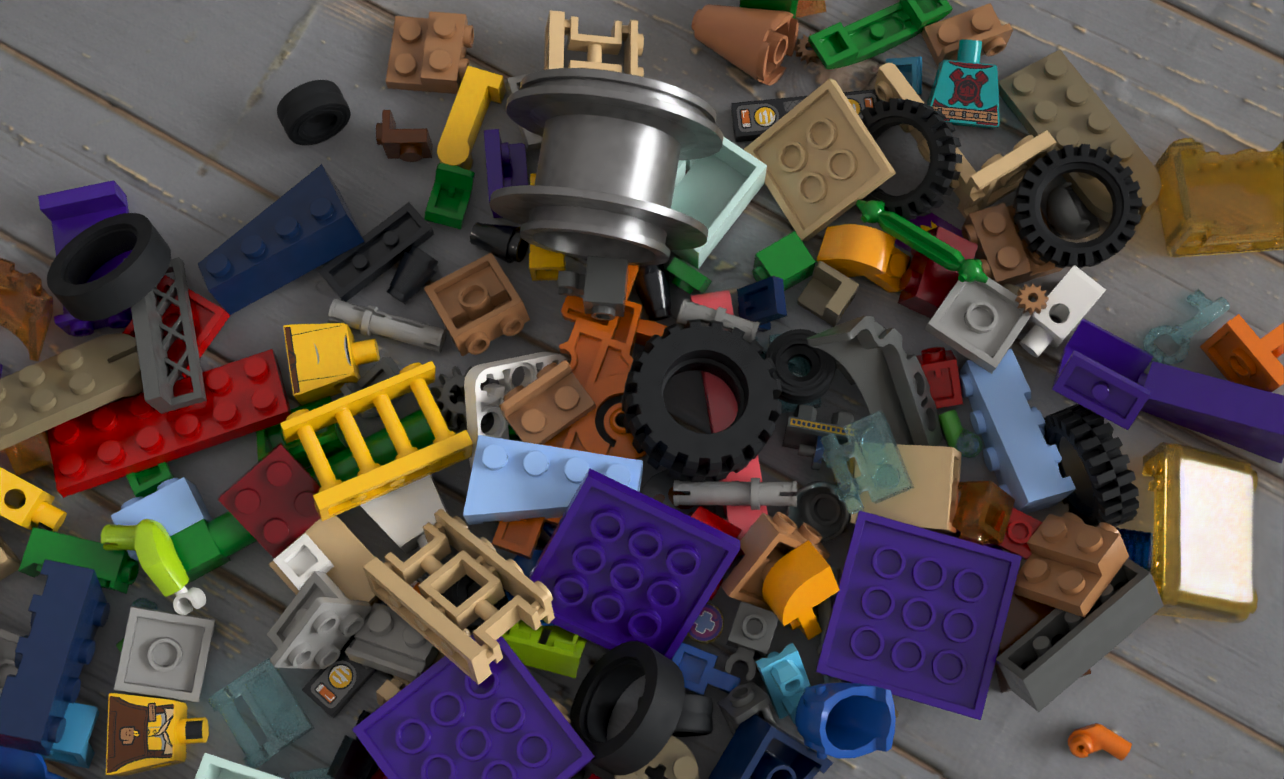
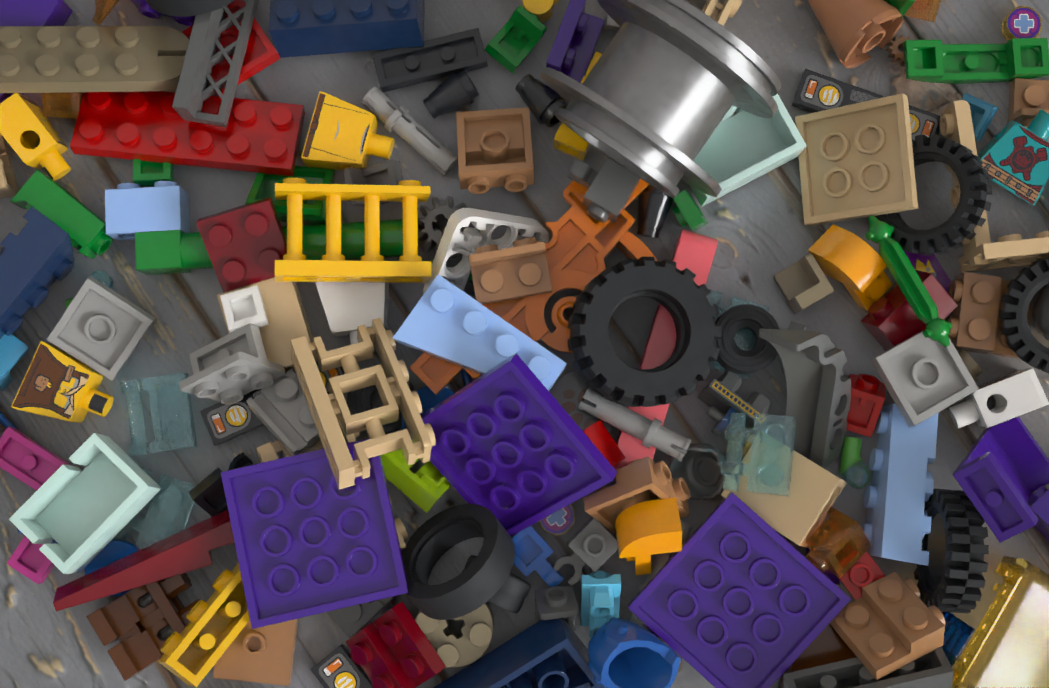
camera: 25 degrees right, 10 degrees up
lime arm [101,518,206,615] -> none
light grey pin [676,299,760,344] -> none
dark blue bracket [737,276,787,332] -> none
green brick [752,231,816,291] -> none
medium nougat piece [1015,283,1049,316] -> none

